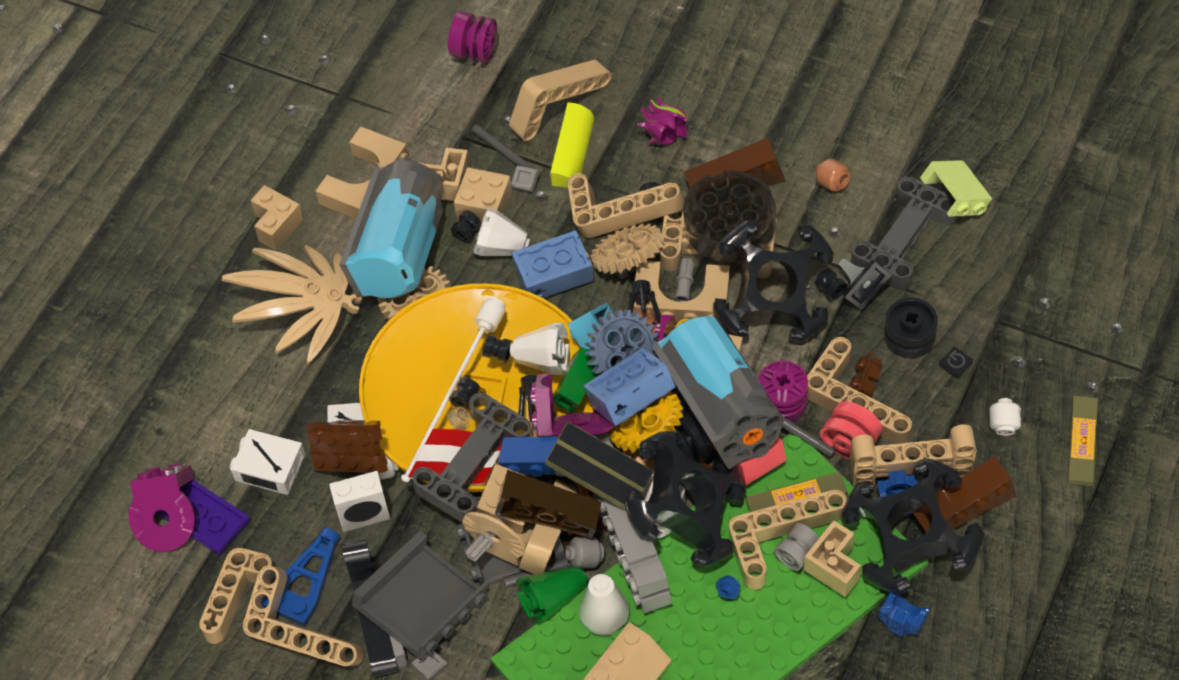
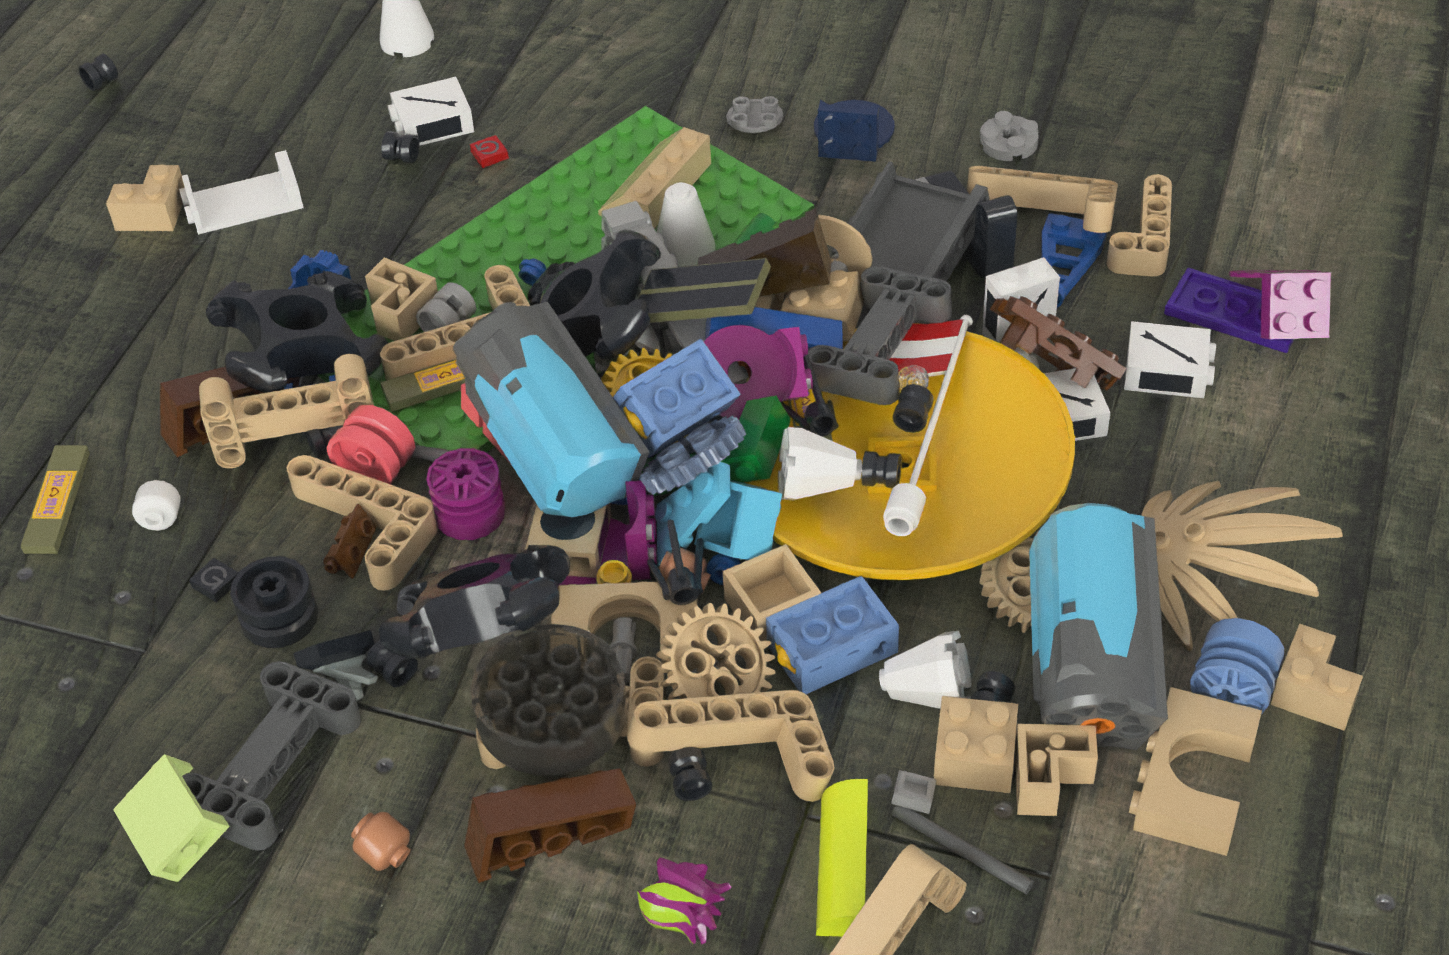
camera: 170 degrees right, 10 degrees down
none -> tan piece [723,544,821,641]
none -> medium blue wheel [1190,618,1284,714]

